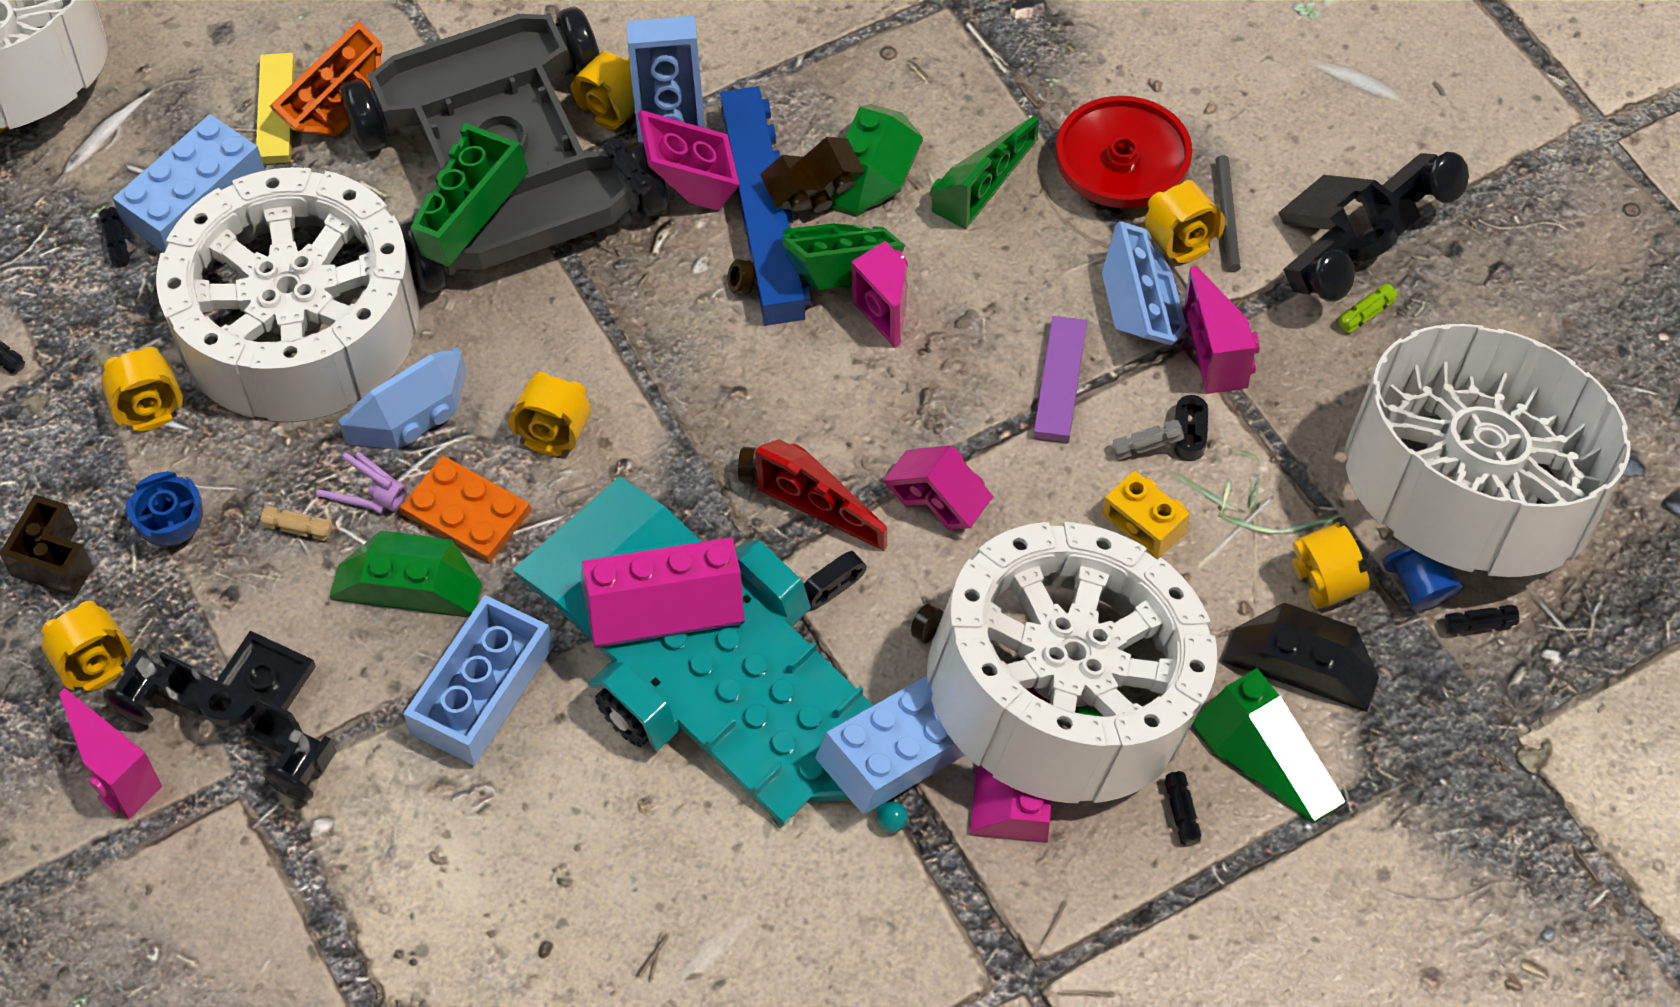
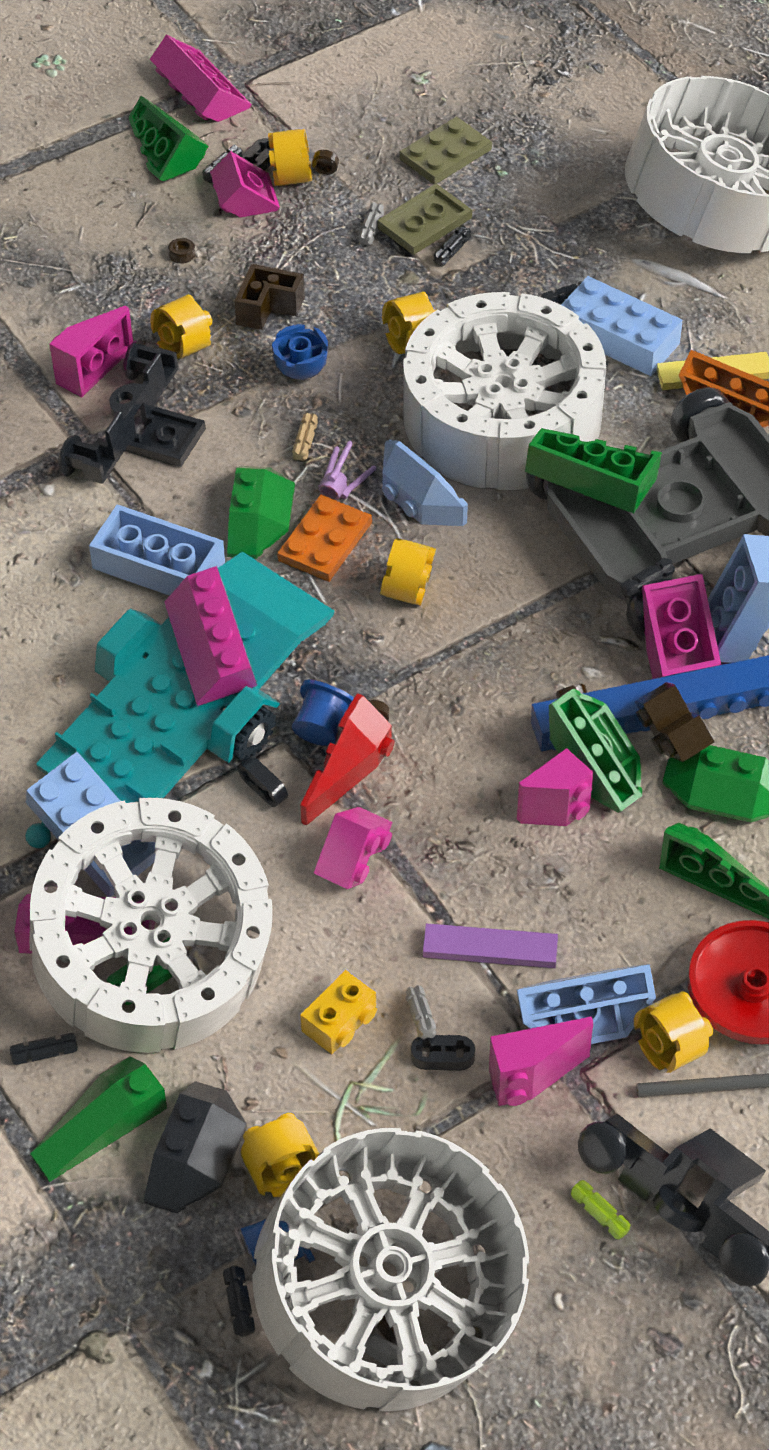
camera: 85 degrees right, 5 degrees down
none -> blue piece [292,679,354,746]

